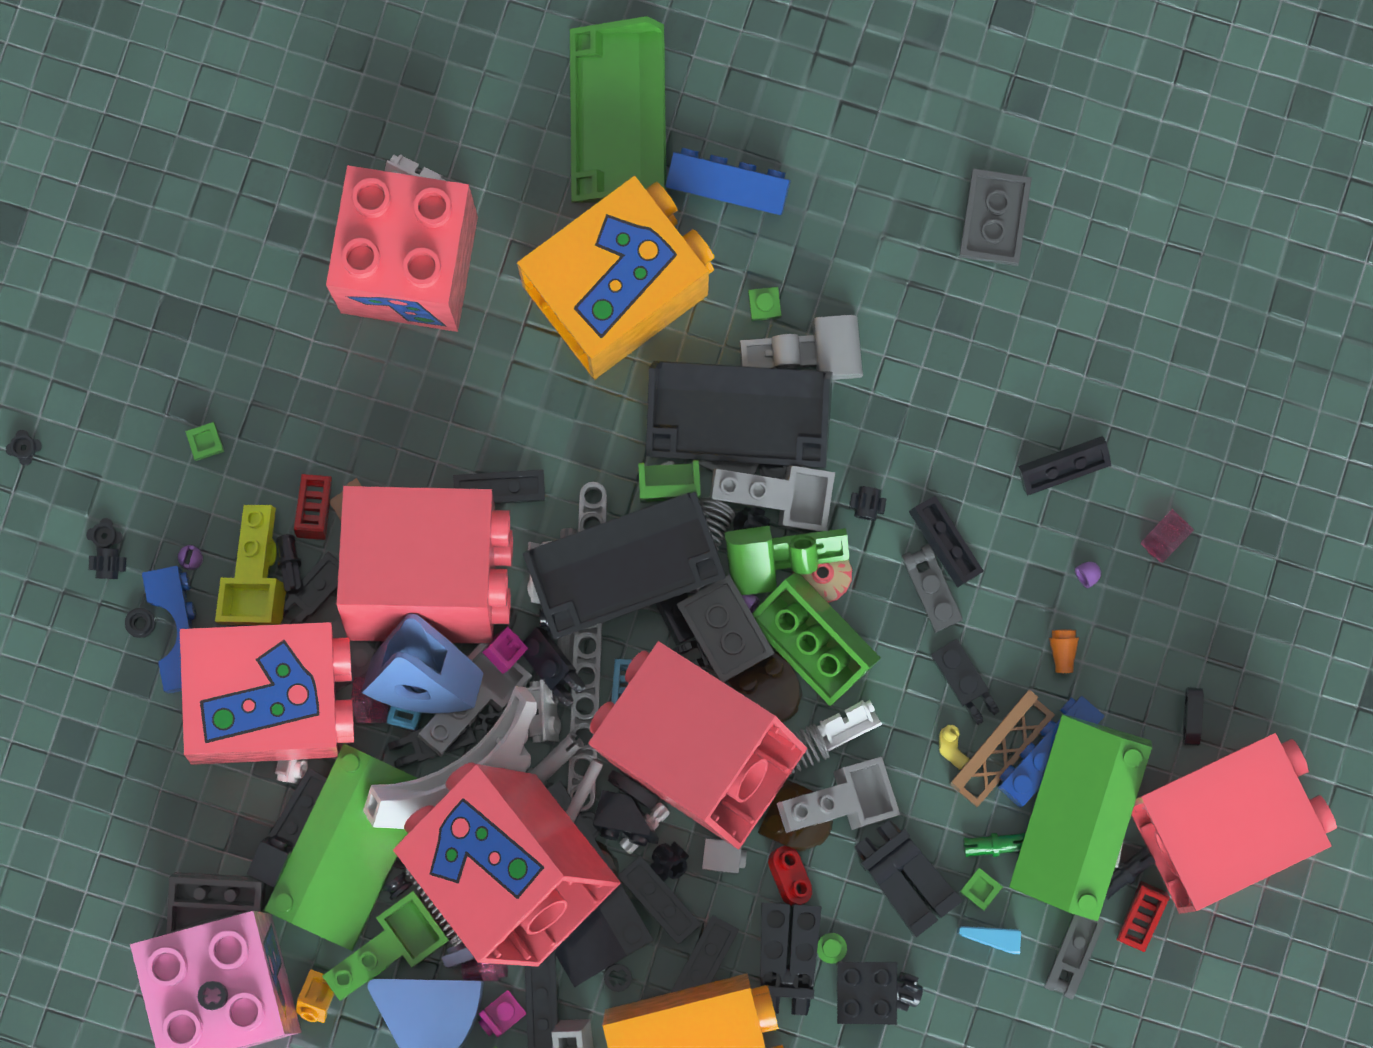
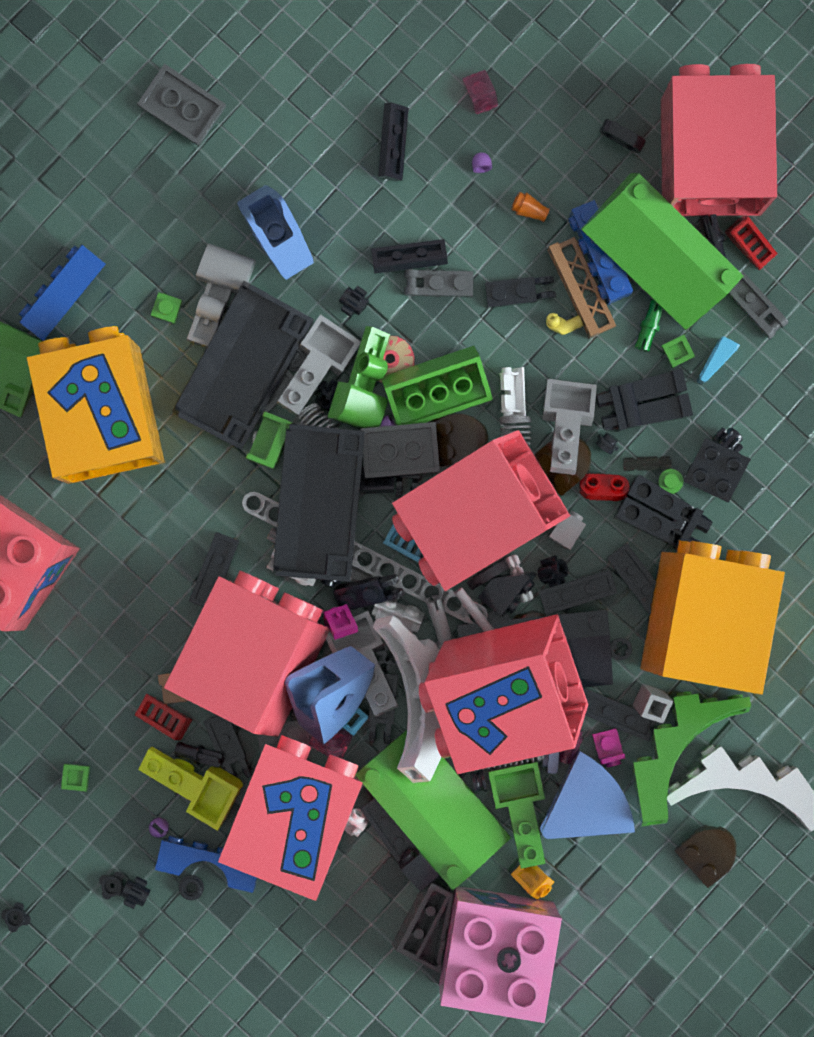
camera: 65 degrees left, 5 degrees up
none -> medium blue piece [237,185,314,280]
none -> black plate [596,432,619,454]
none -> clear smoke axle [623,456,672,471]

